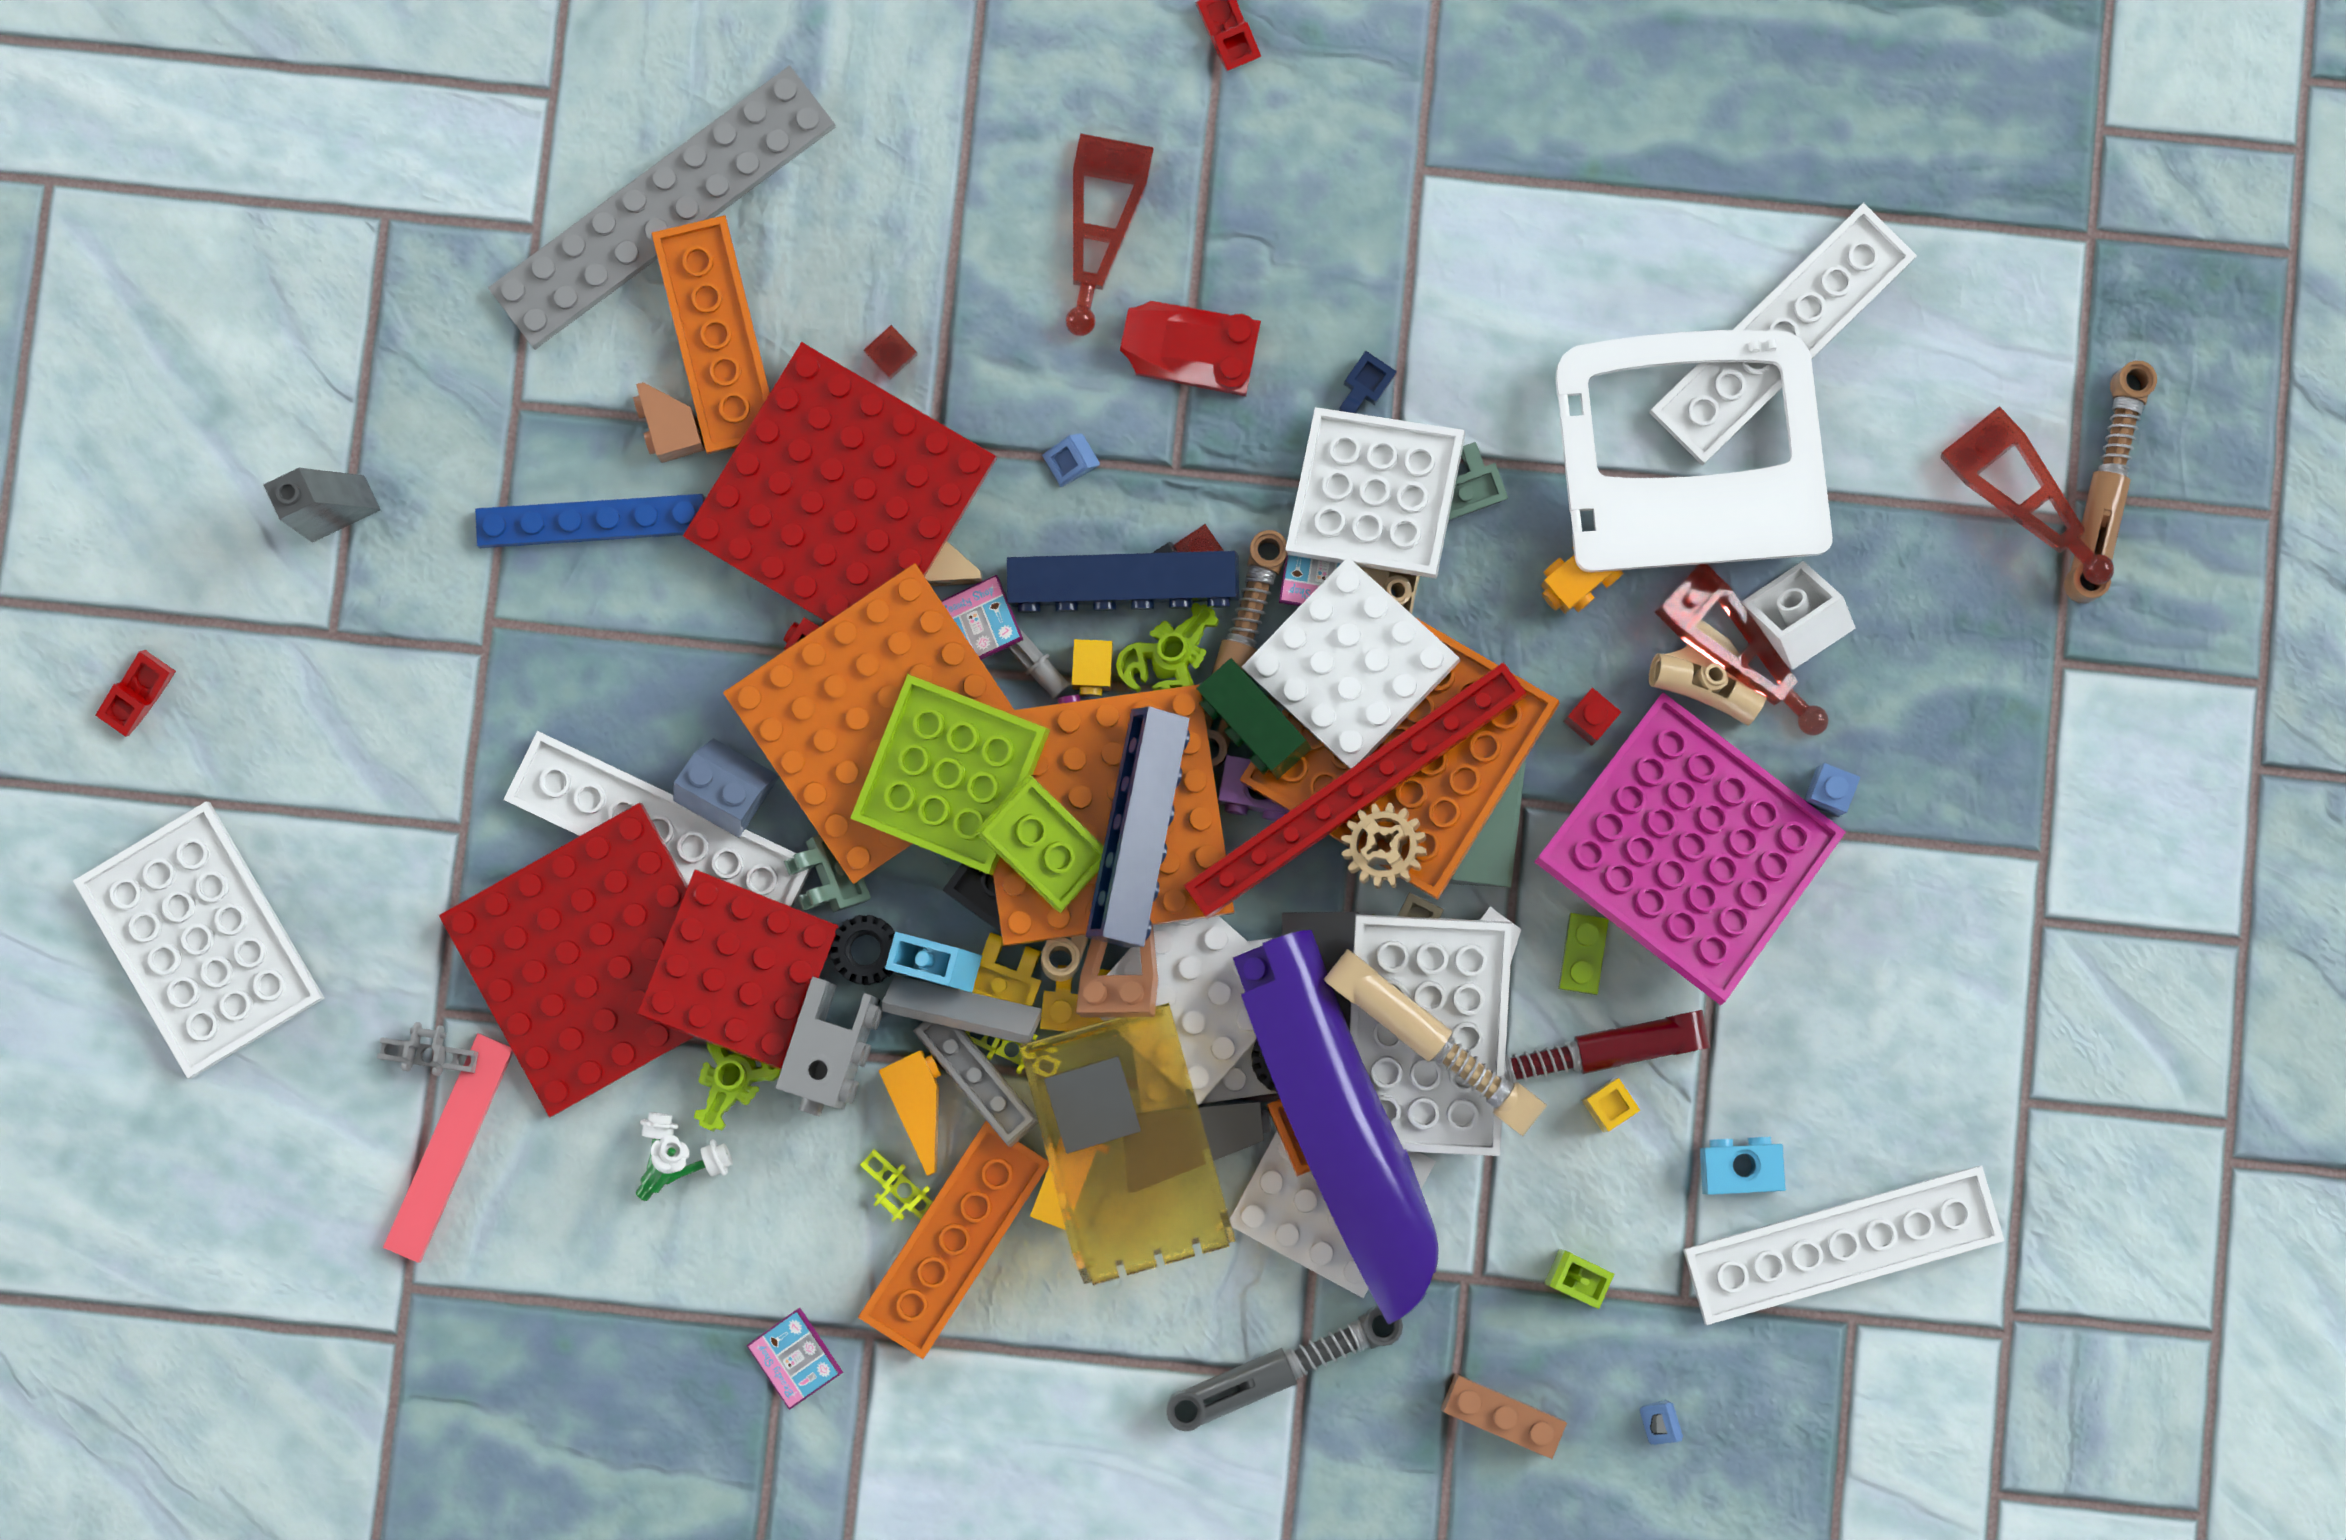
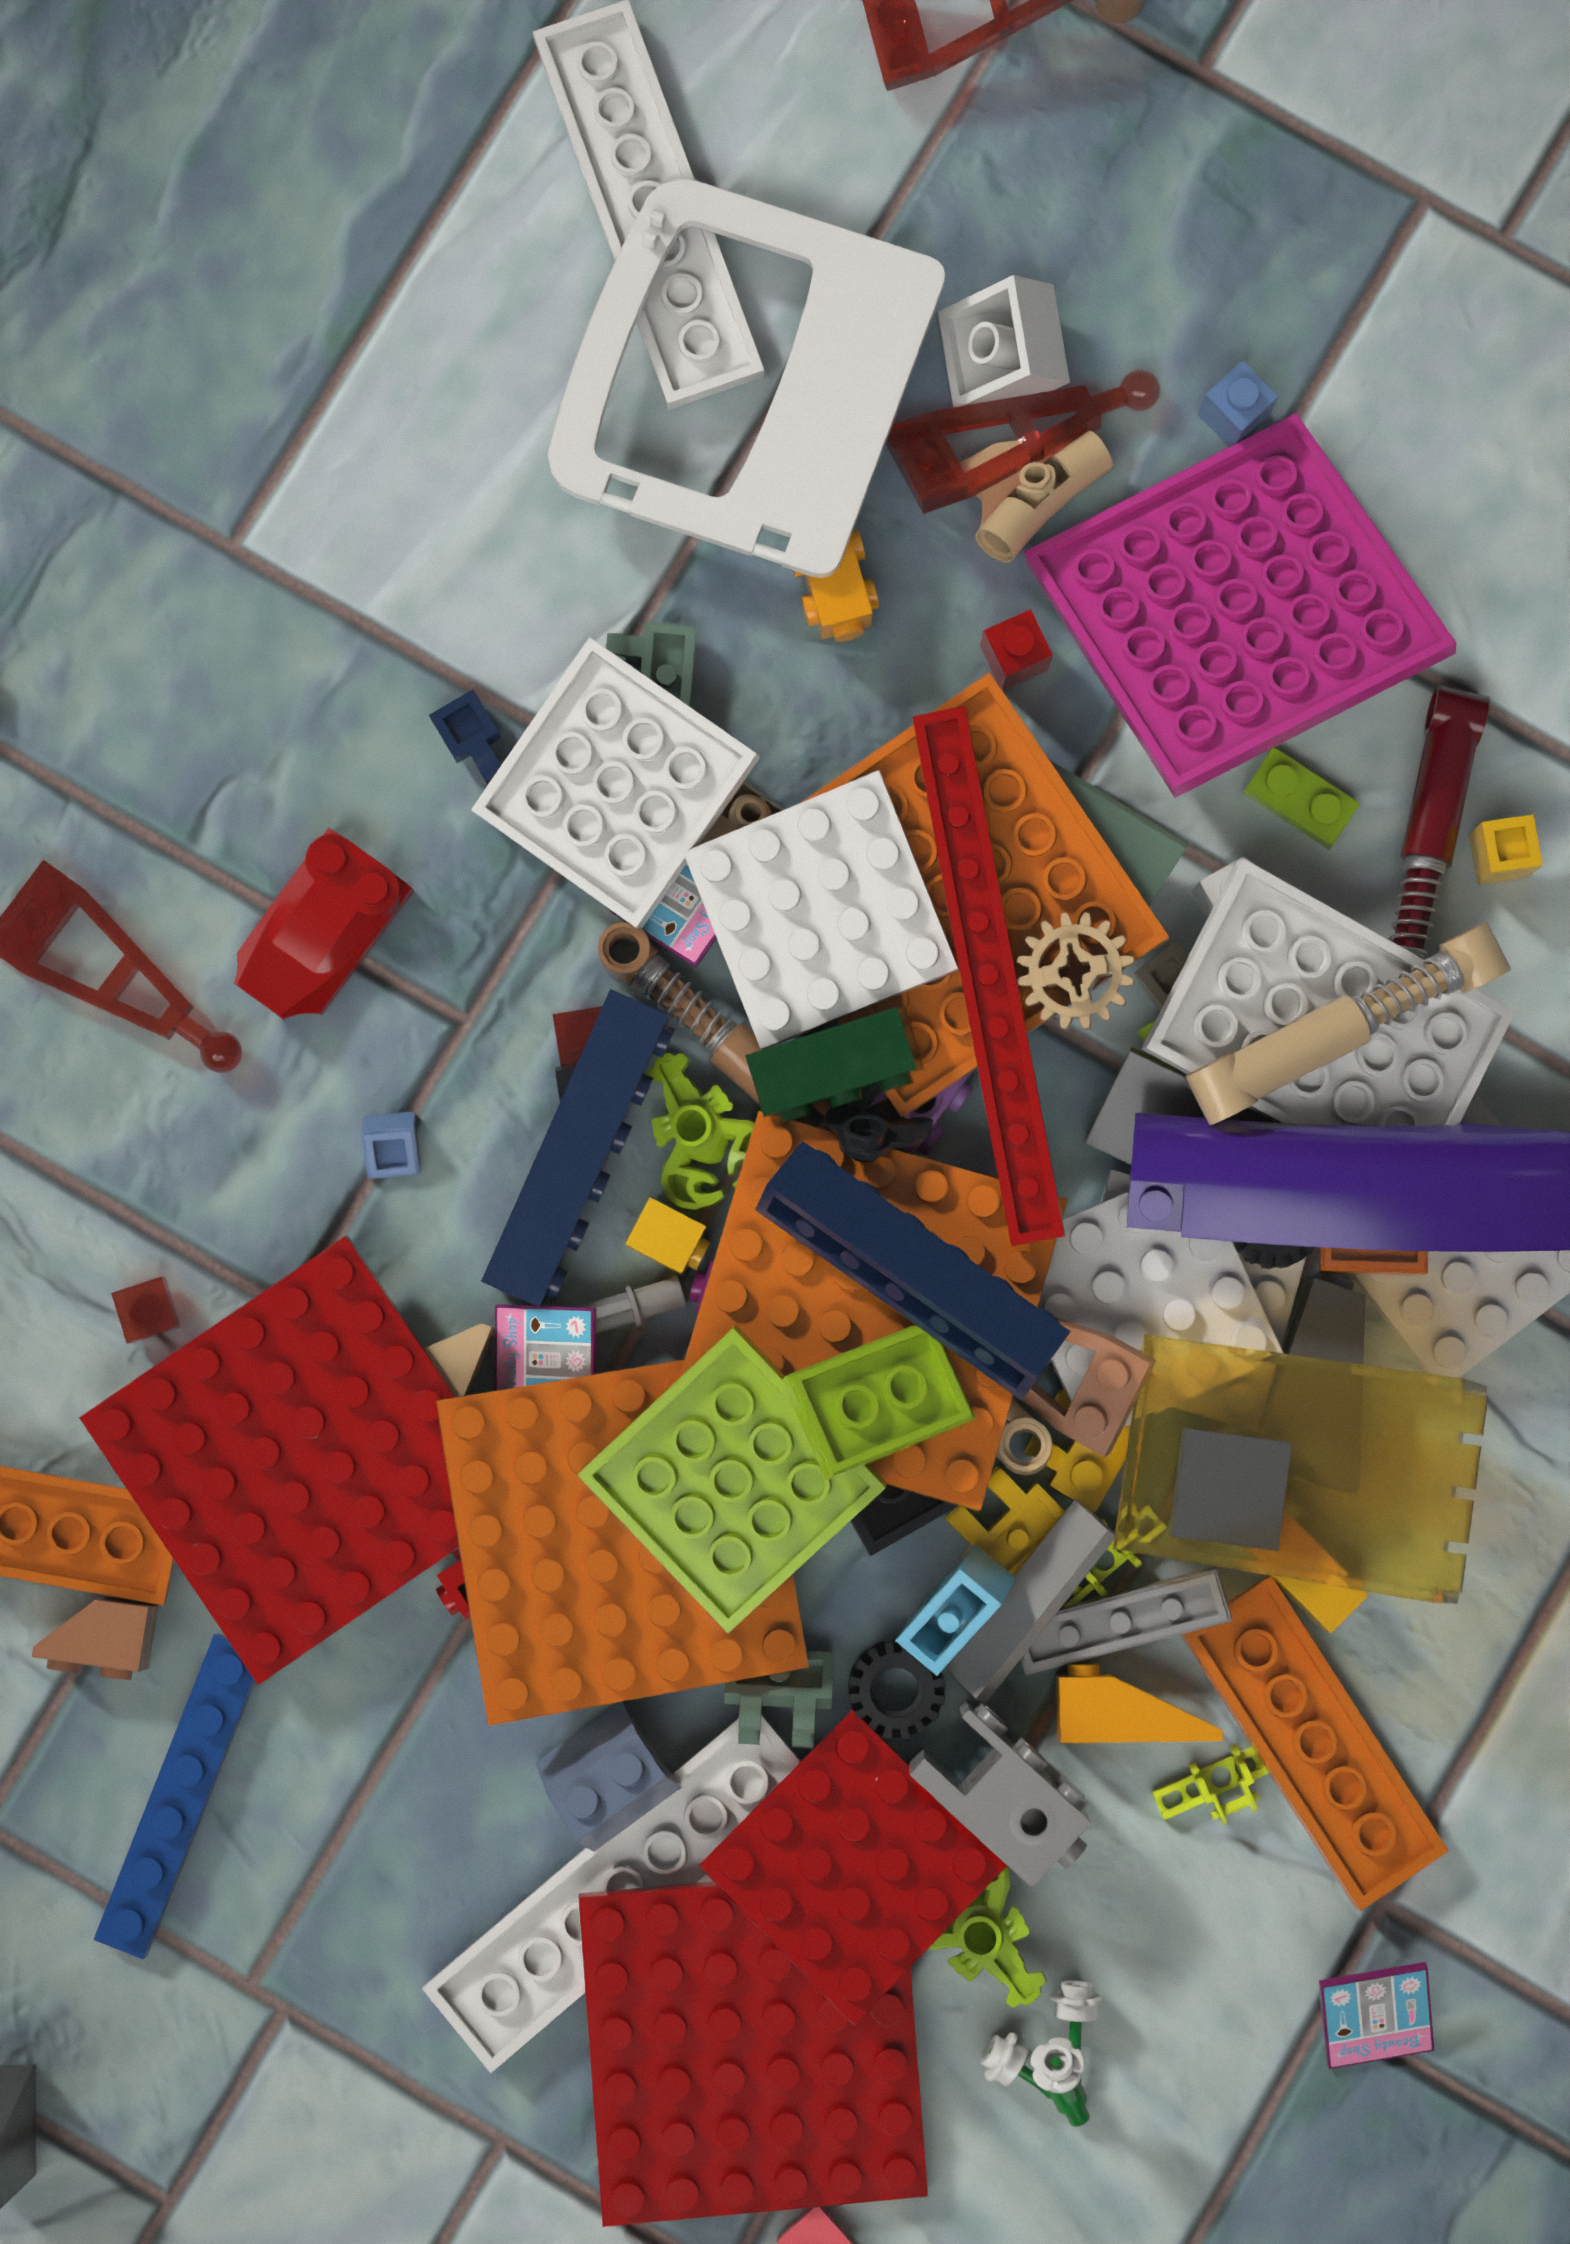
camera: 65 degrees left, 0 degrees up
none -> black plate [826,1098,933,1163]

